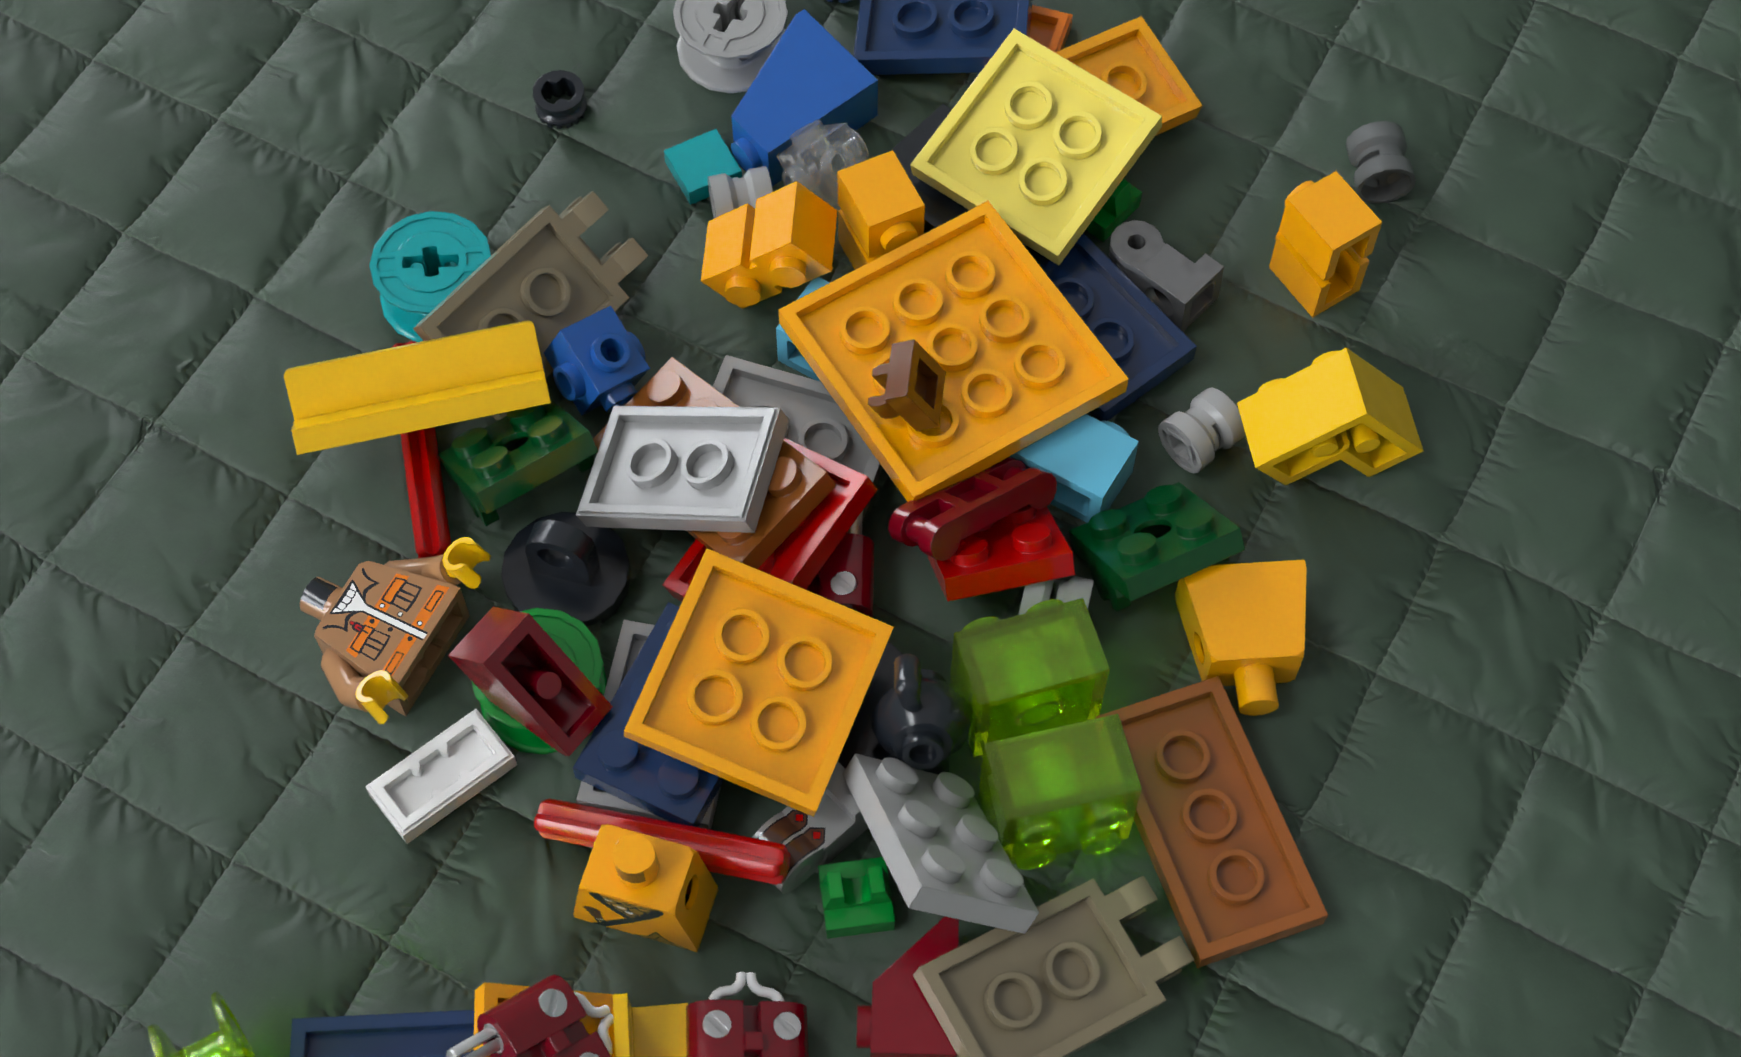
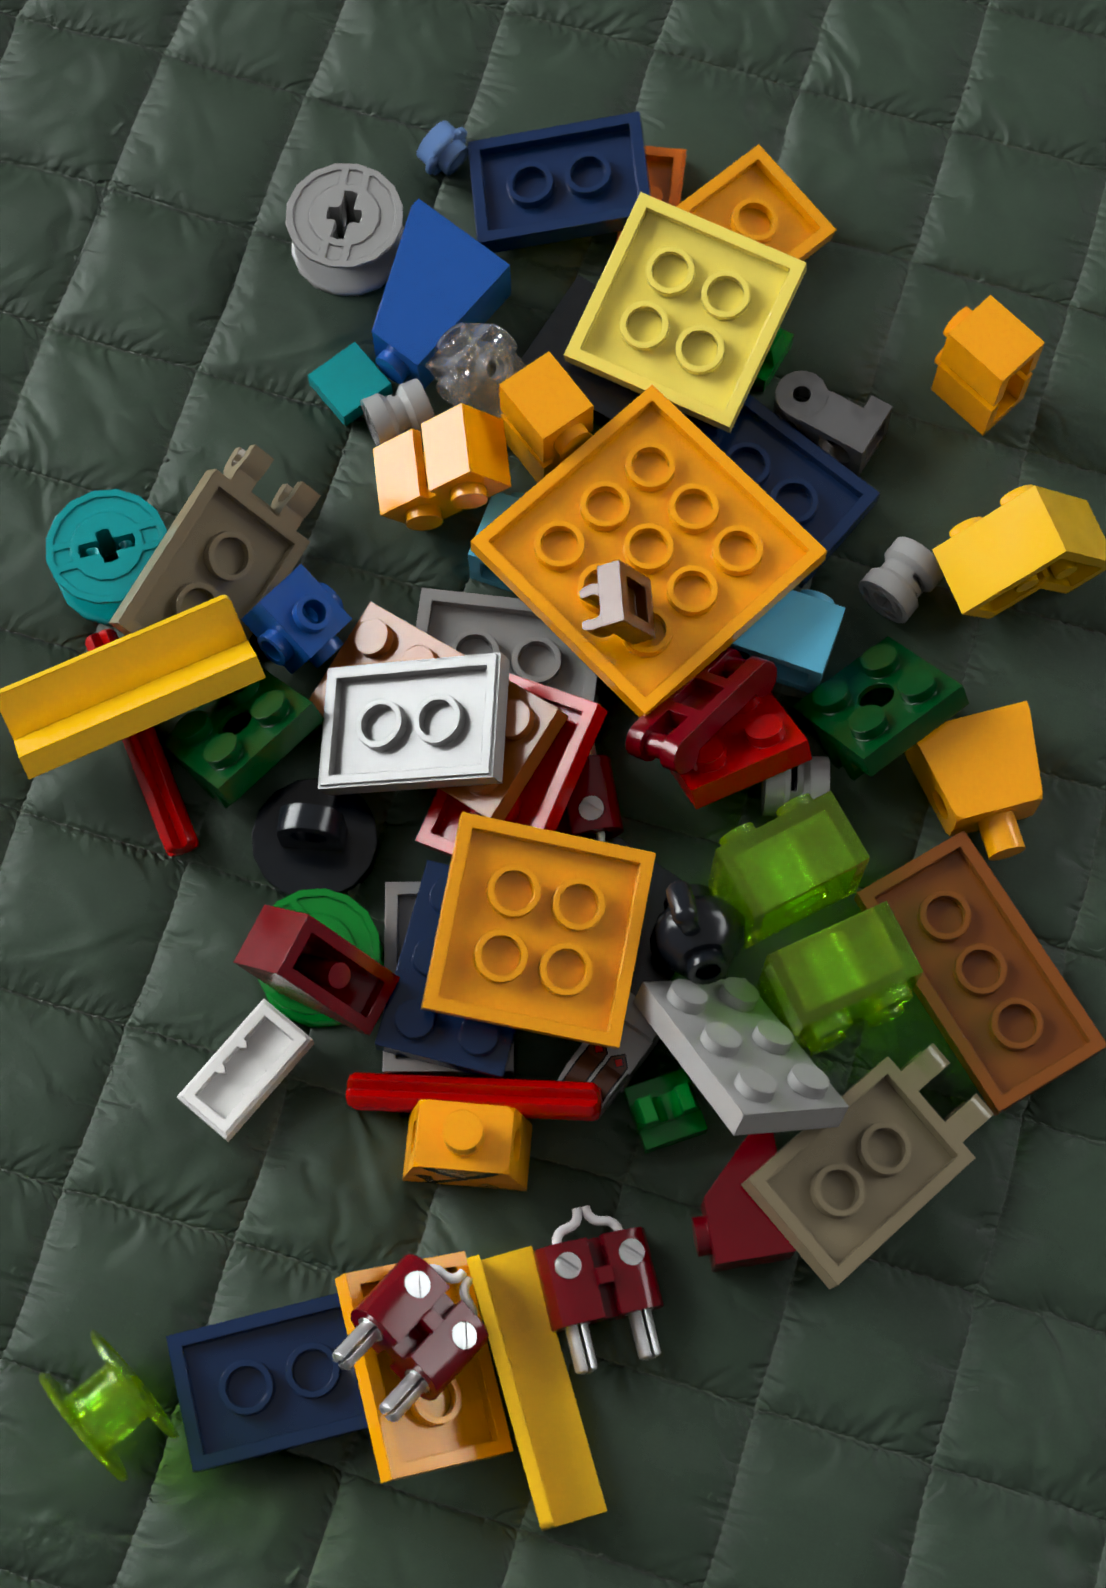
camera: 10 degrees left, 10 degrees up
torso [300,537,492,724] -> none
black bush [533,70,587,129] -> none
dark grey wheel [1345,121,1416,204] -> none

